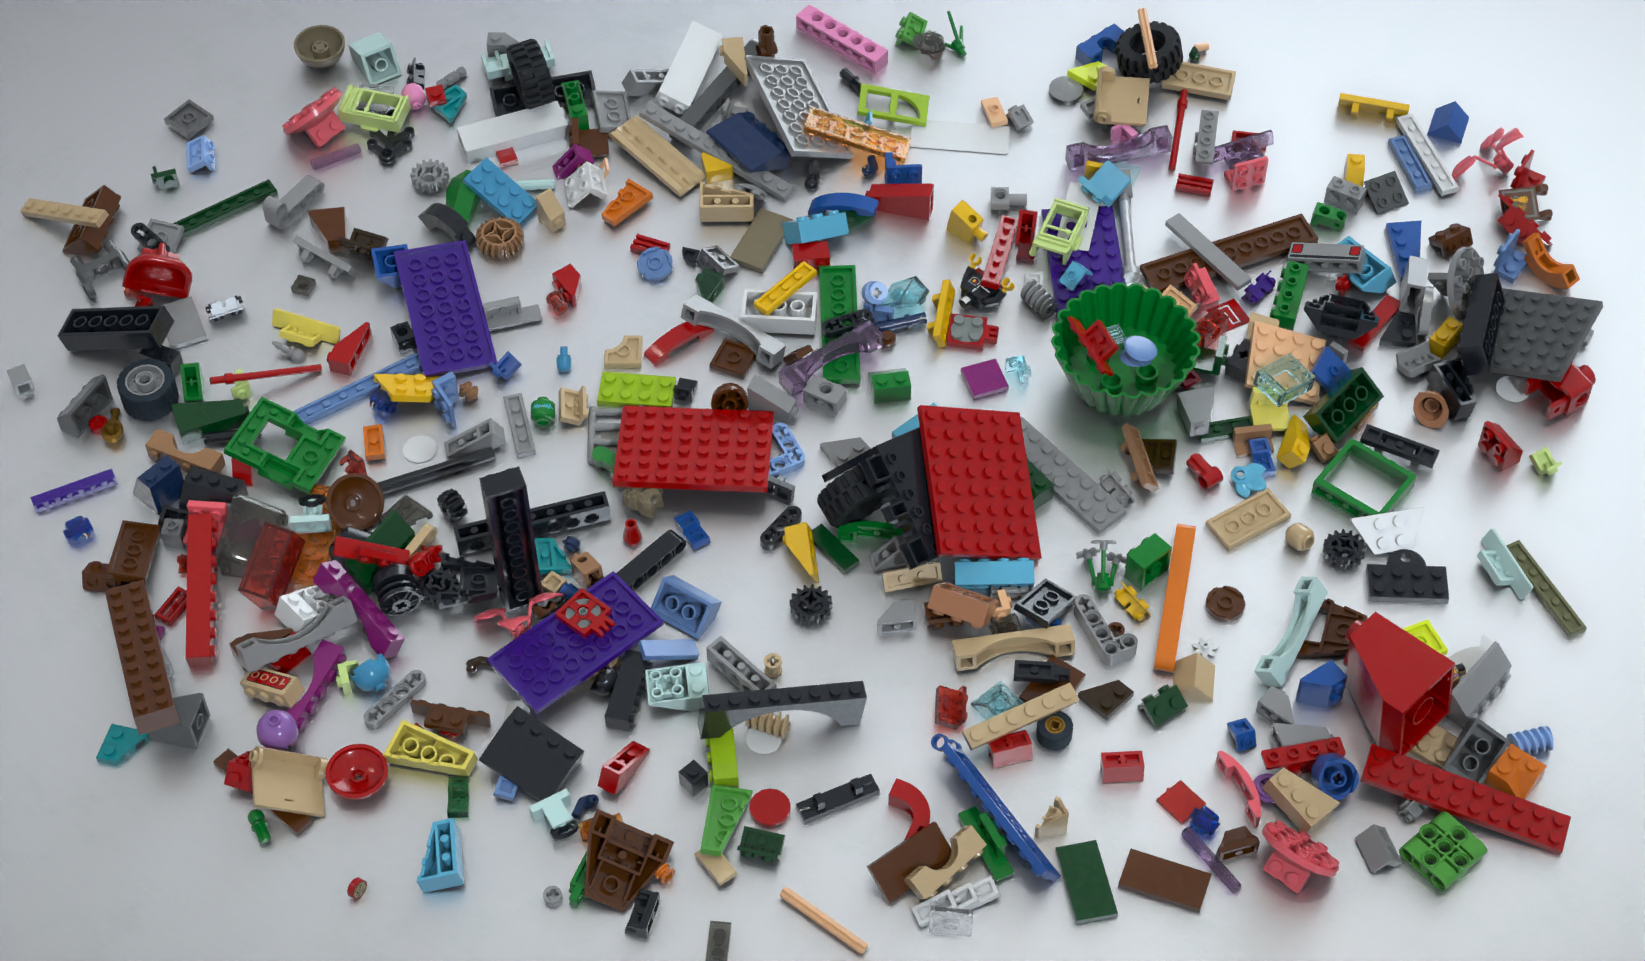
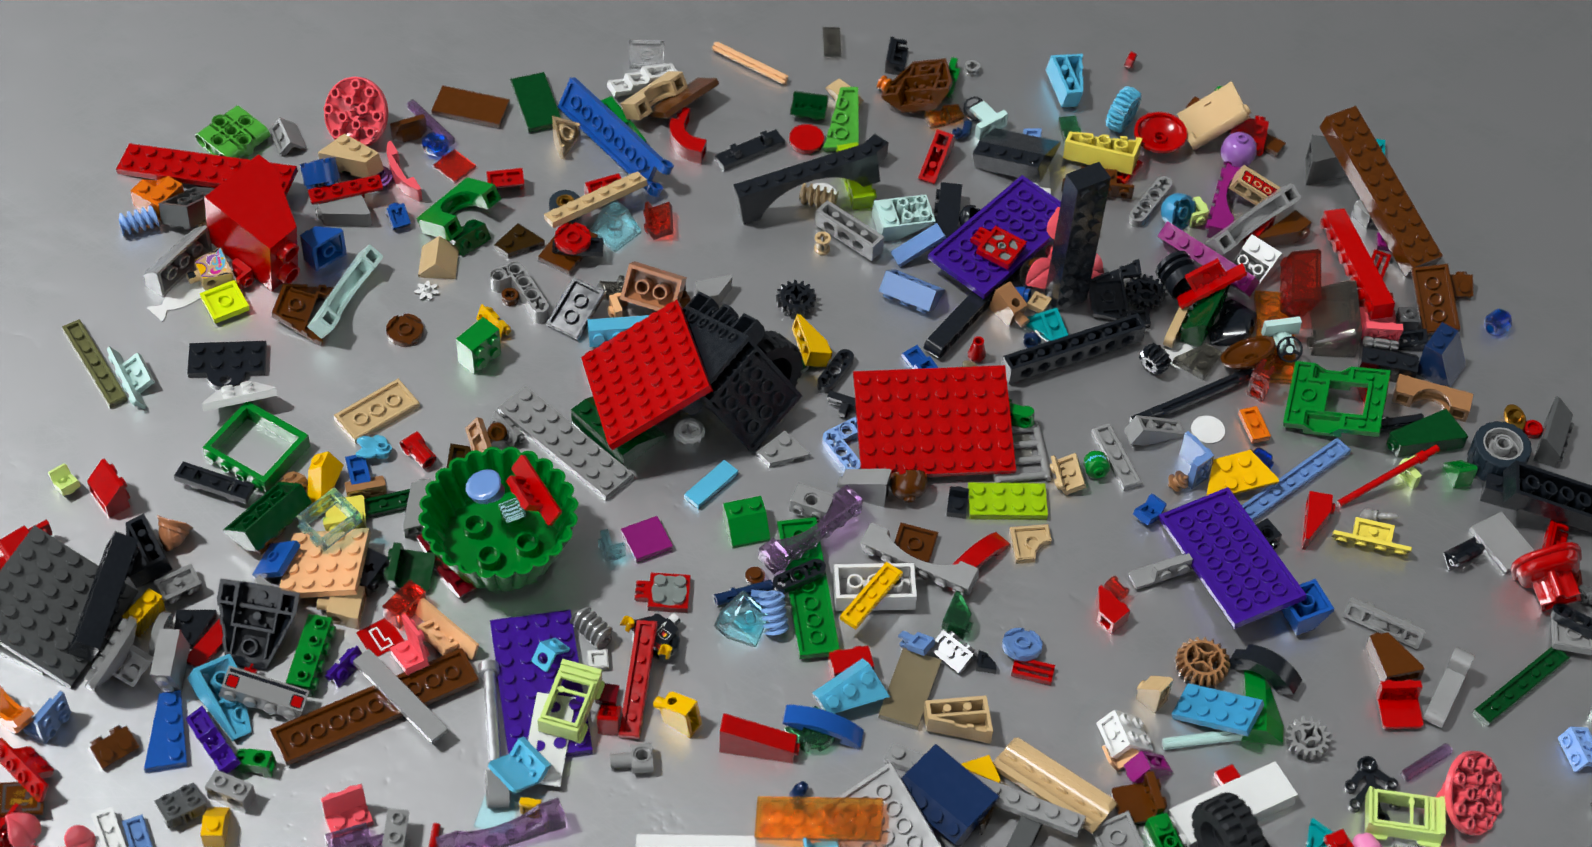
camera: 170 degrees right, 0 degrees up
dark purple piece [30,468,117,513] -> none
clear smoke plate [291,275,316,297] -> none
dark brown bracket [338,228,389,259] -> none
red animal [408,545,443,577] -> none
dark azure cylinder [556,346,571,373] -> none
orange wing [601,179,653,227] -> none
light grey dish [733,183,767,201] -> none
reddish brown tile [783,345,813,364] -> none
black axle [804,159,820,191] -> none
blue bracket [884,152,922,184] -> none
yellow hinge [927,279,955,348] -> none
tan arch [952,624,1075,671] -> none
plant [1076,540,1127,591] -> none
orange beam [1154,523,1196,672] -> none
red tile [1175,173,1214,196] -> none
light grey slope [1256,685,1294,724] -> none
tan head [1285,523,1315,551] -> none
black gear [1322,529,1366,569] -> none
none -> dark purple slope [185,706,241,774]
none -> green arch [416,177,501,241]
none -> reddish brown plate [487,422,507,442]
none -> red tile [554,223,591,255]
none -> medium blue plate [898,631,935,656]
none -> medium azure gear [1106,86,1141,133]
none -> red bracket [1376,679,1424,729]

